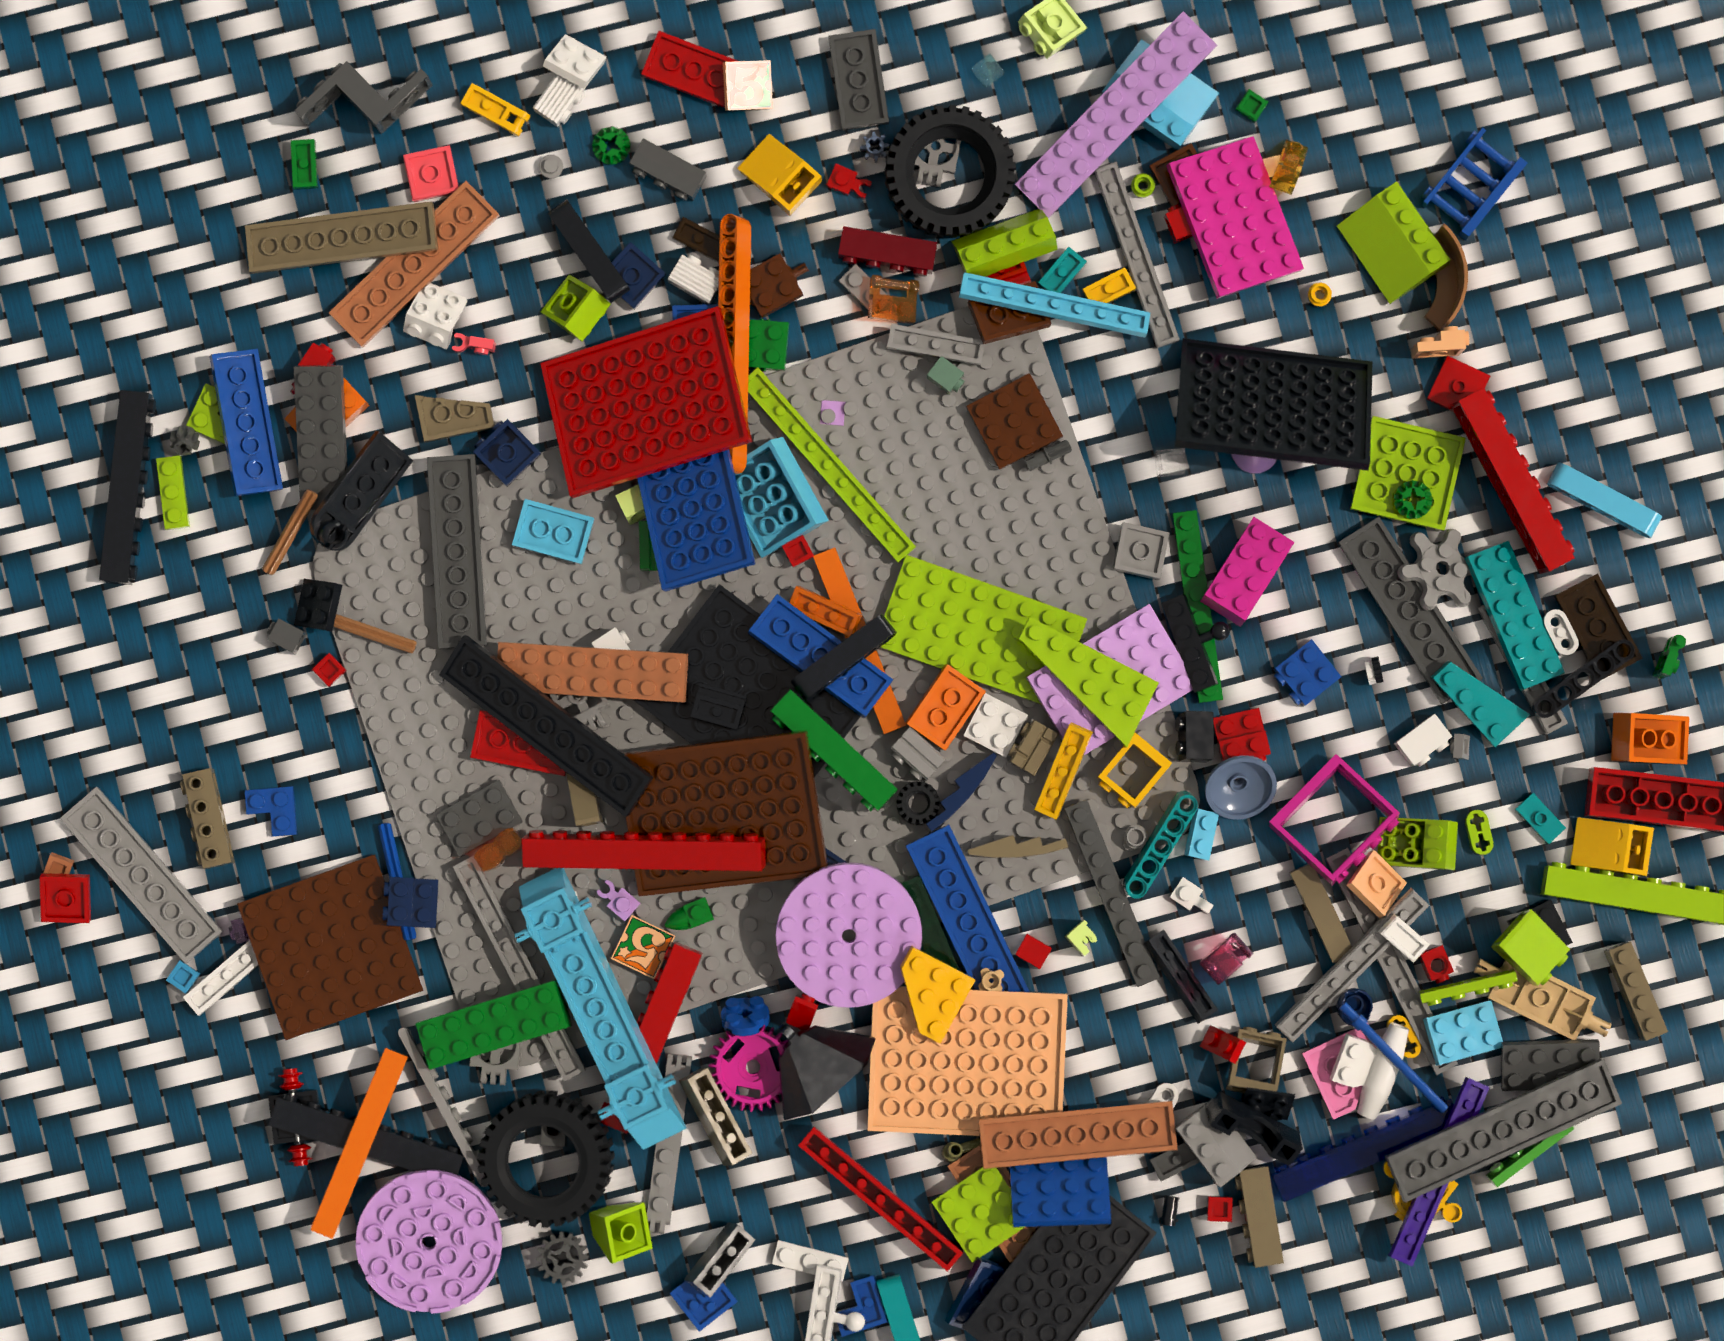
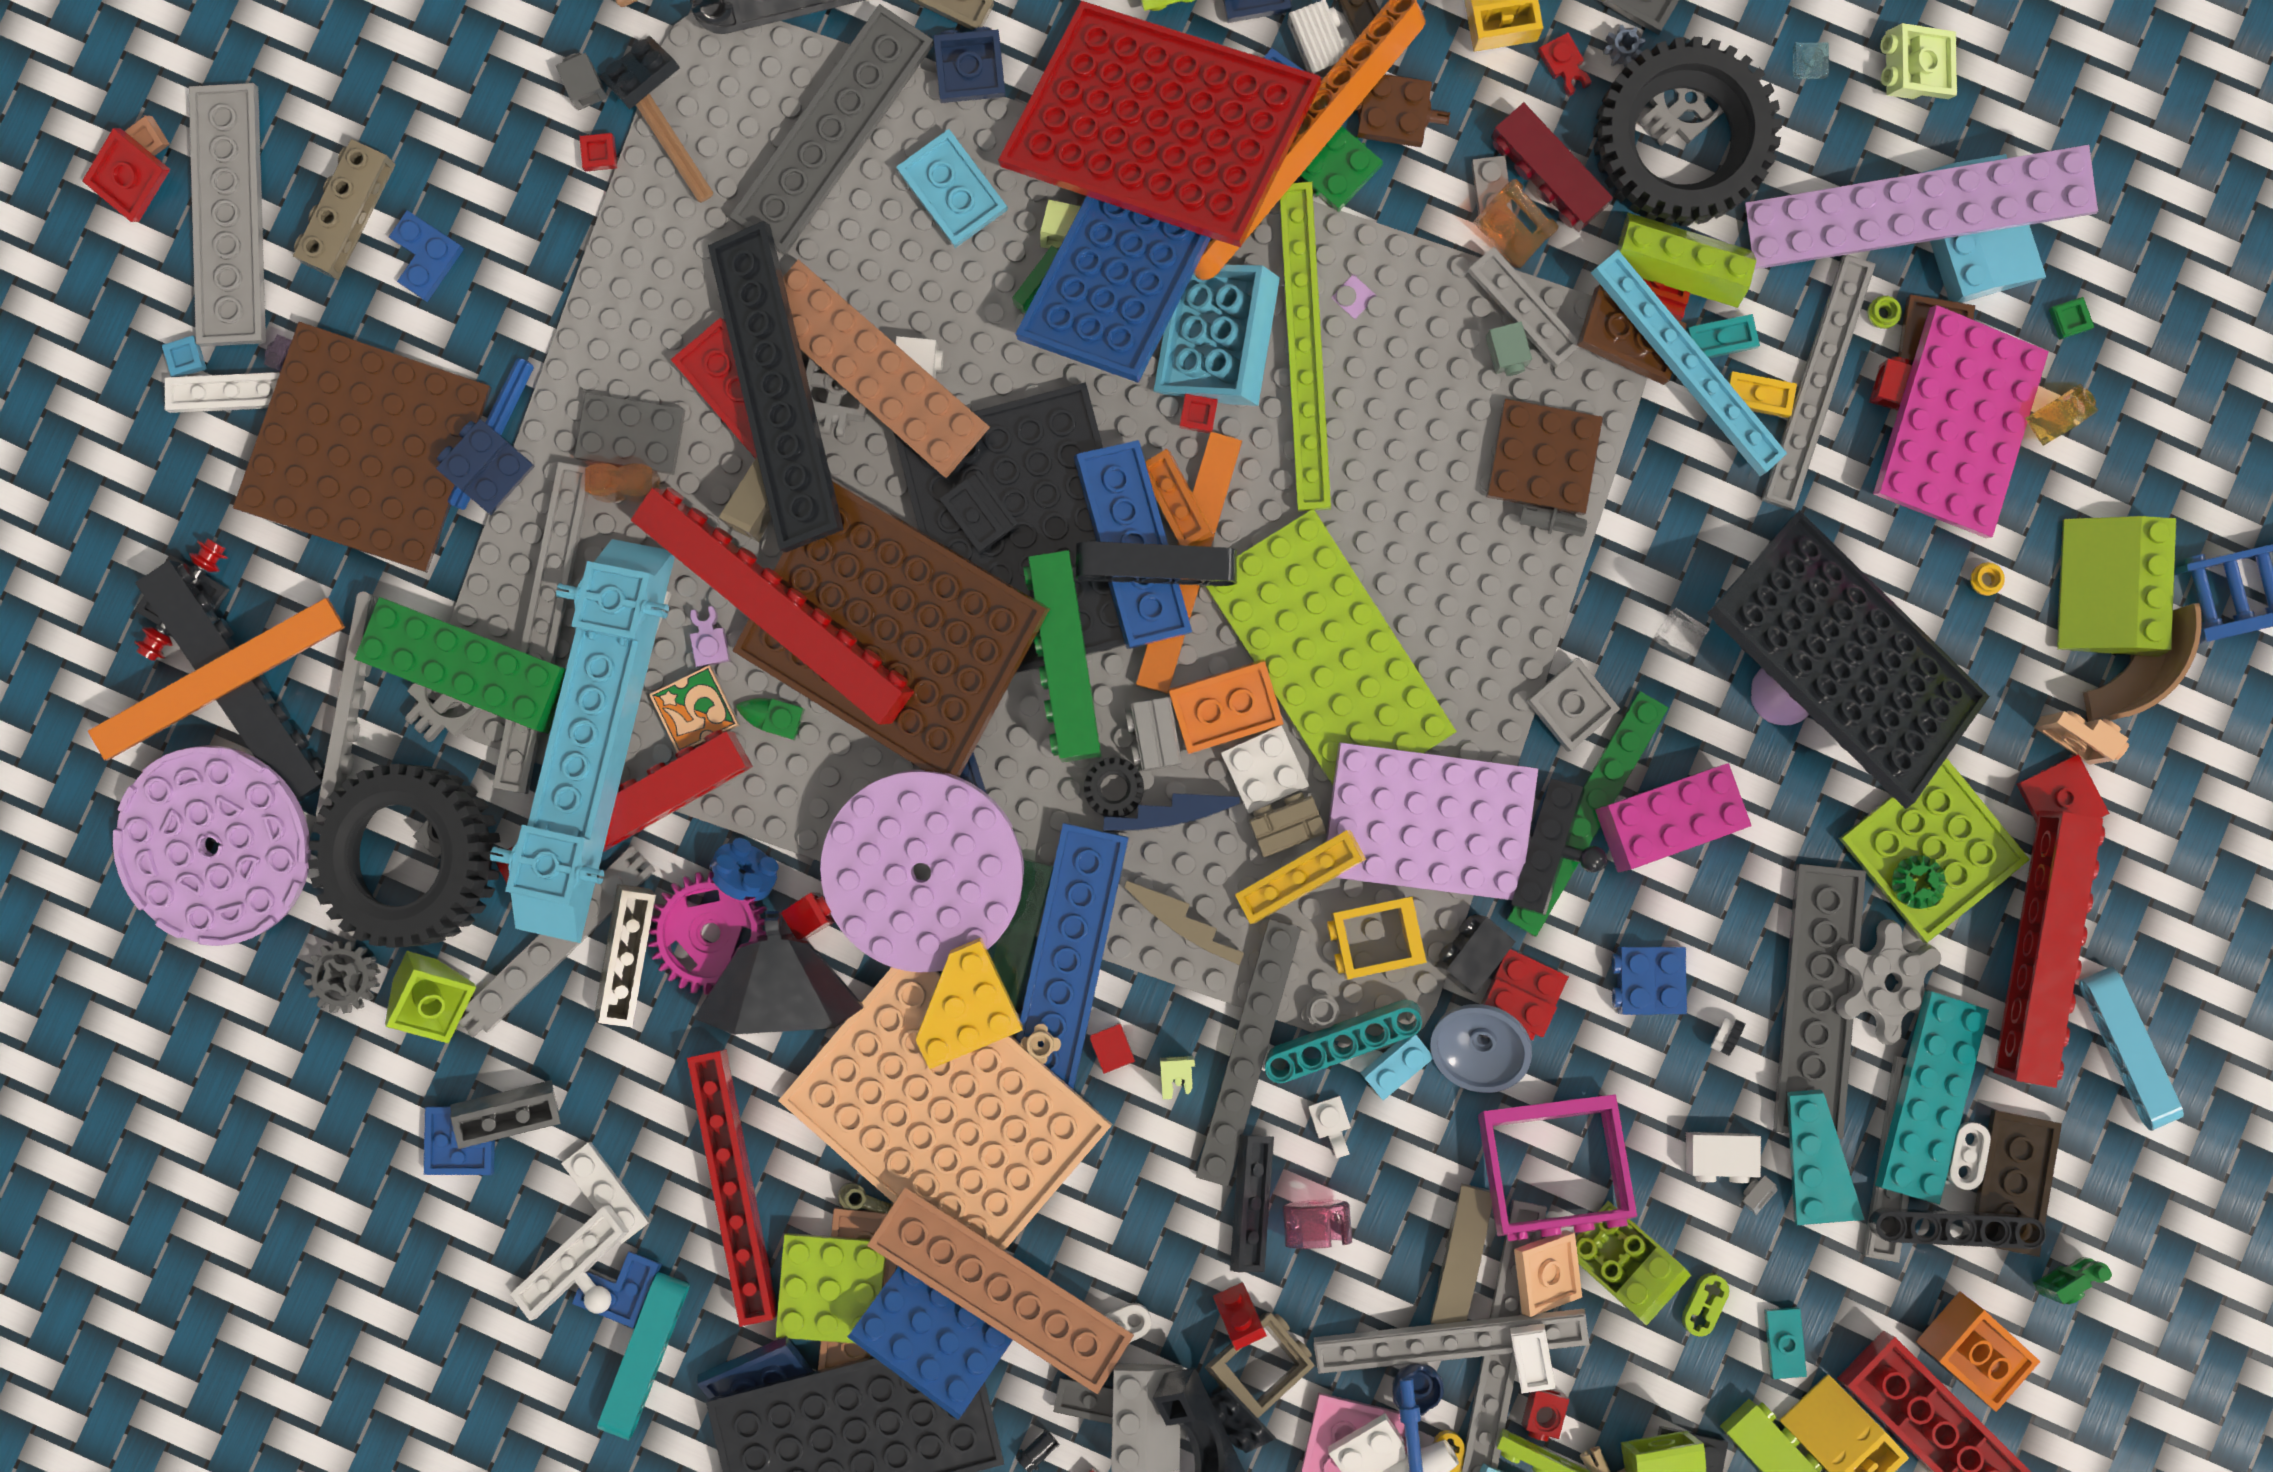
camera: 40 degrees right, 0 degrees up
lime wing [1018,617,1159,748] -> none

